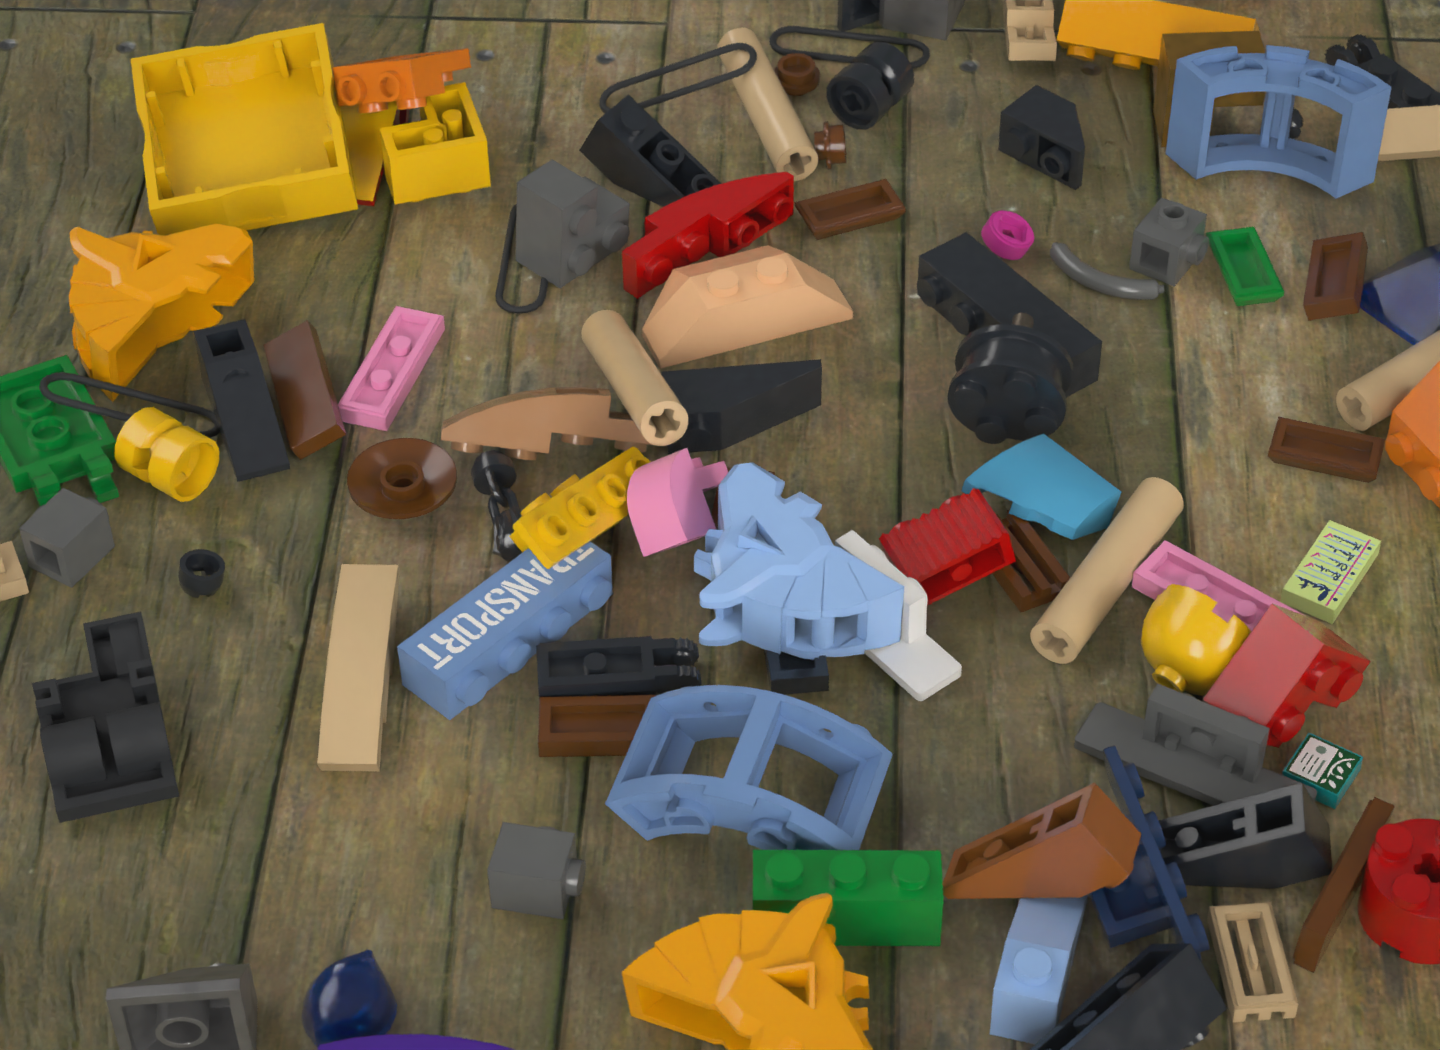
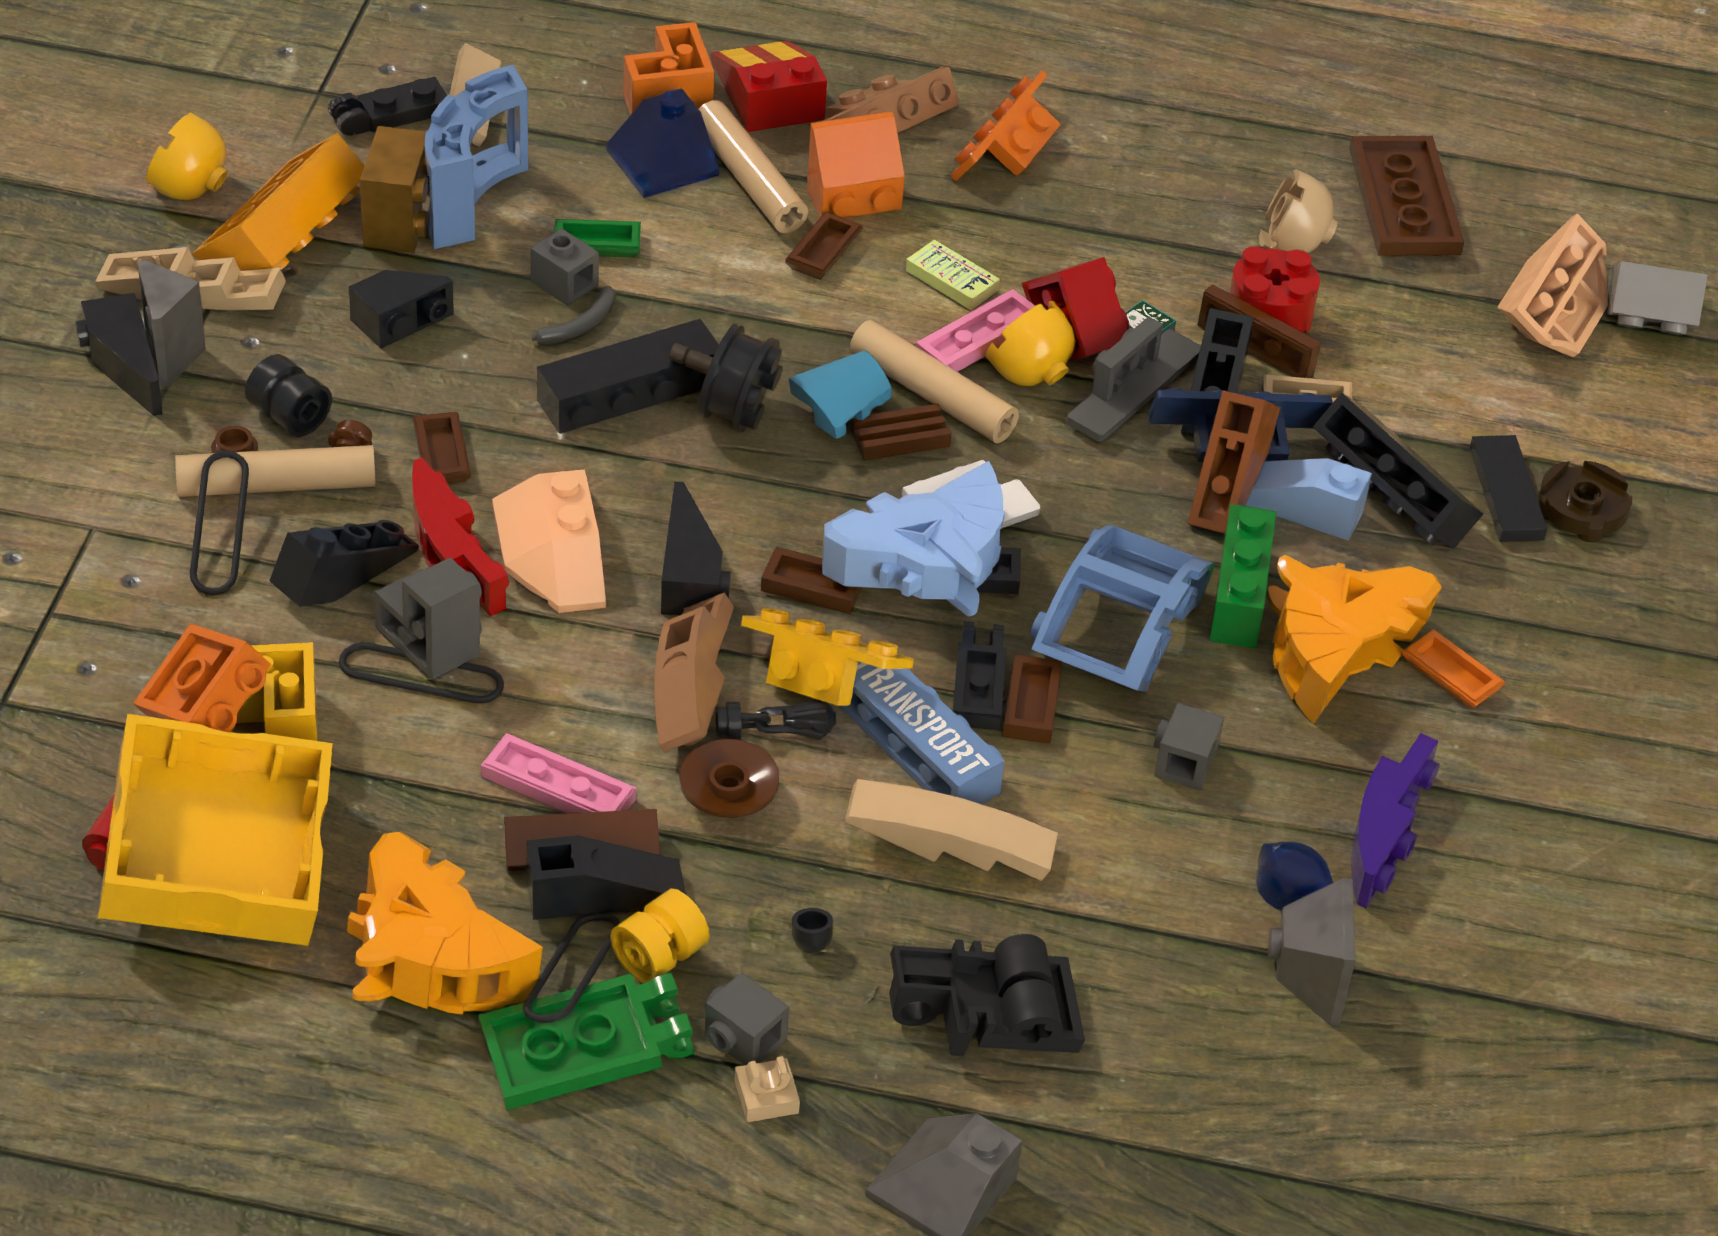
camera: 85 degrees left, 0 degrees up
tan piece [581,310,688,446] -> none
bright pink brick [627,448,728,557] -> none
black piece [769,26,930,69] -> none
red brick [879,488,1016,606] -> none
dark pink tile [981,210,1034,260] -> none
reddish brown tile [1303,232,1368,321] -> none

